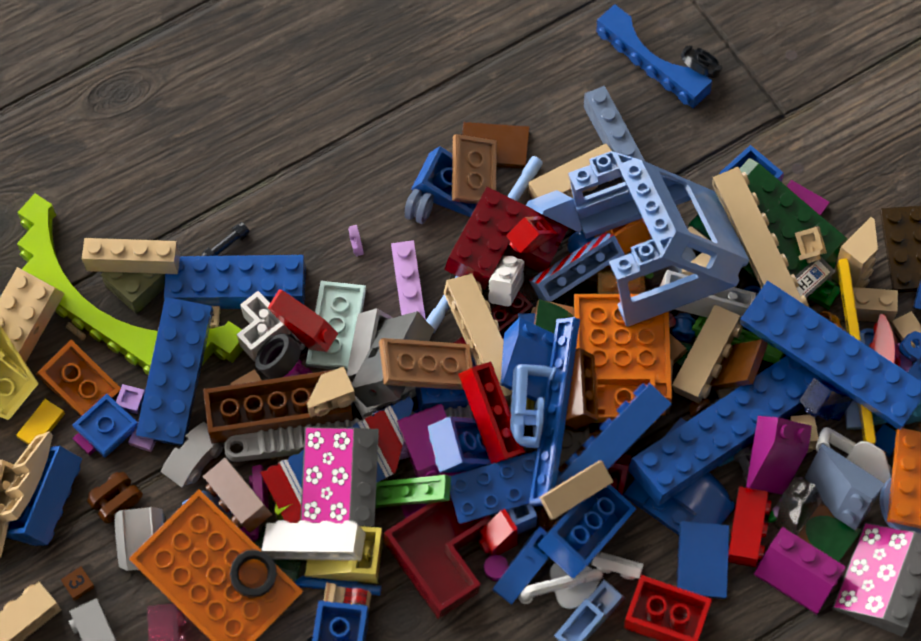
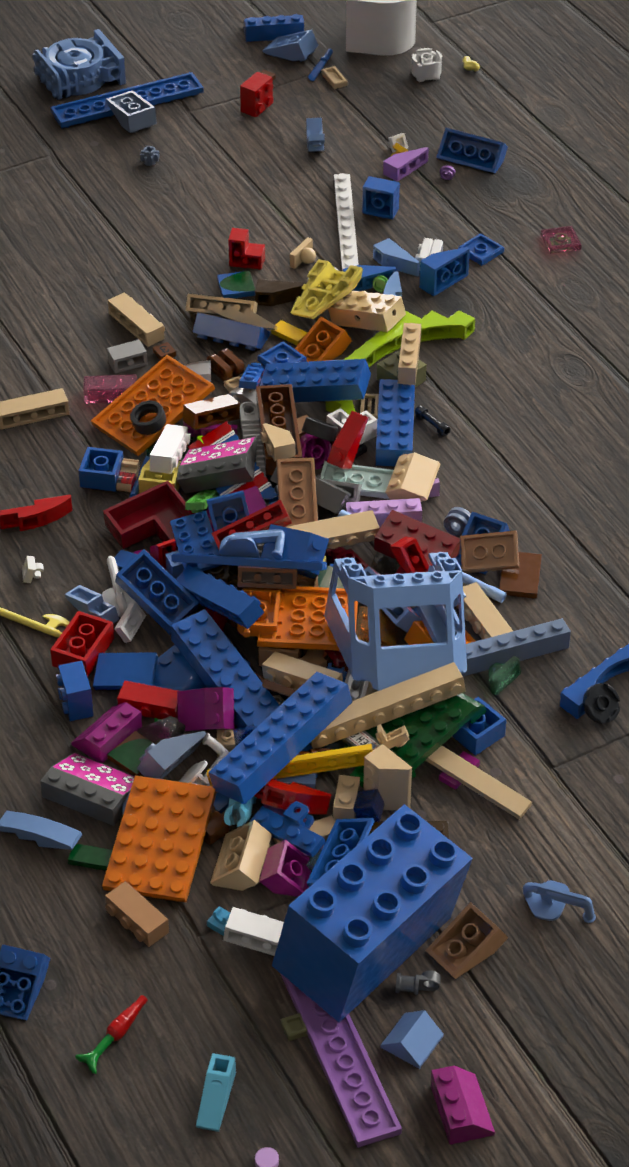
camera: 90 degrees right, 20 degrees down
white brick [489,256,524,306] -> none
tan tile [539,461,613,519] -> none
none -> blue brick [56,661,94,721]
none -> tan tile [224,376,241,392]
none -> blue plate [239,363,266,389]
none -> clear blue brick [353,789,385,822]
none -> tan slope [385,452,440,502]
none -> tan tile [425,746,532,820]
none -> clear green tile [488,656,521,695]

